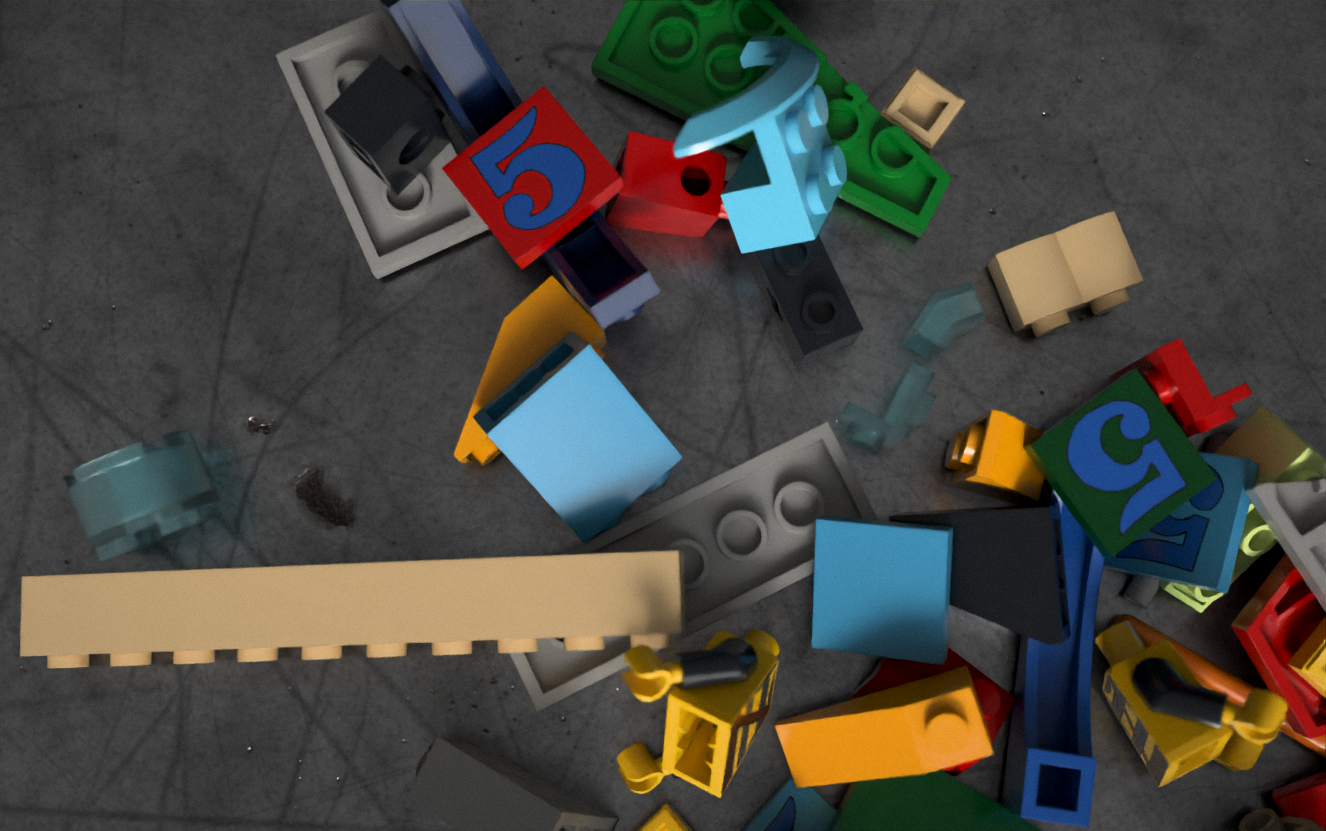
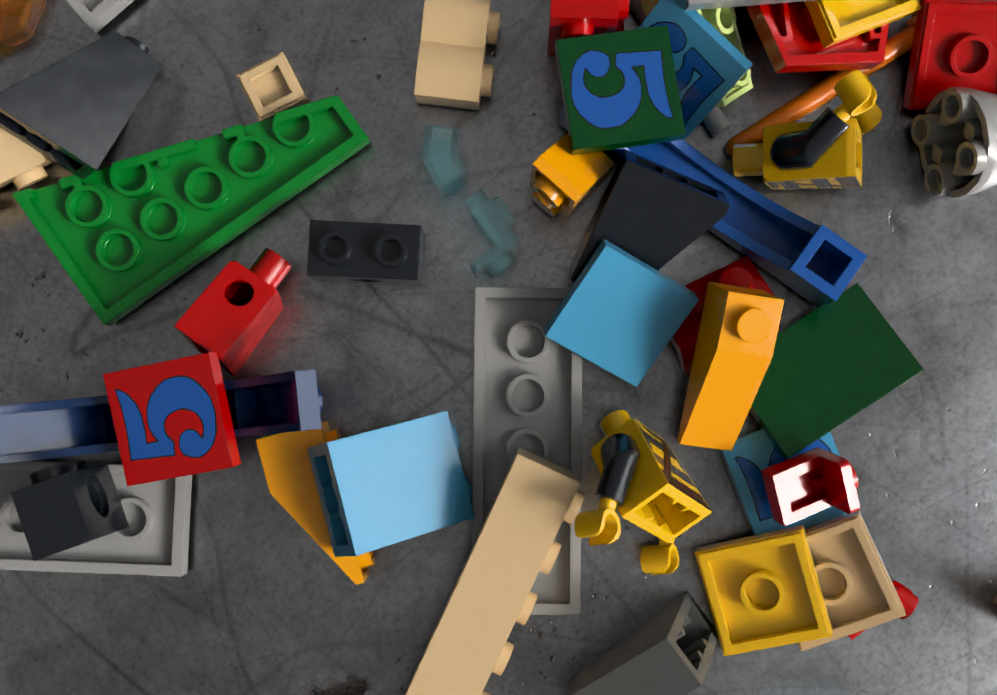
camera: 65 degrees left, 5 degrees up
medium azure piece [674,36,847,254] -> none

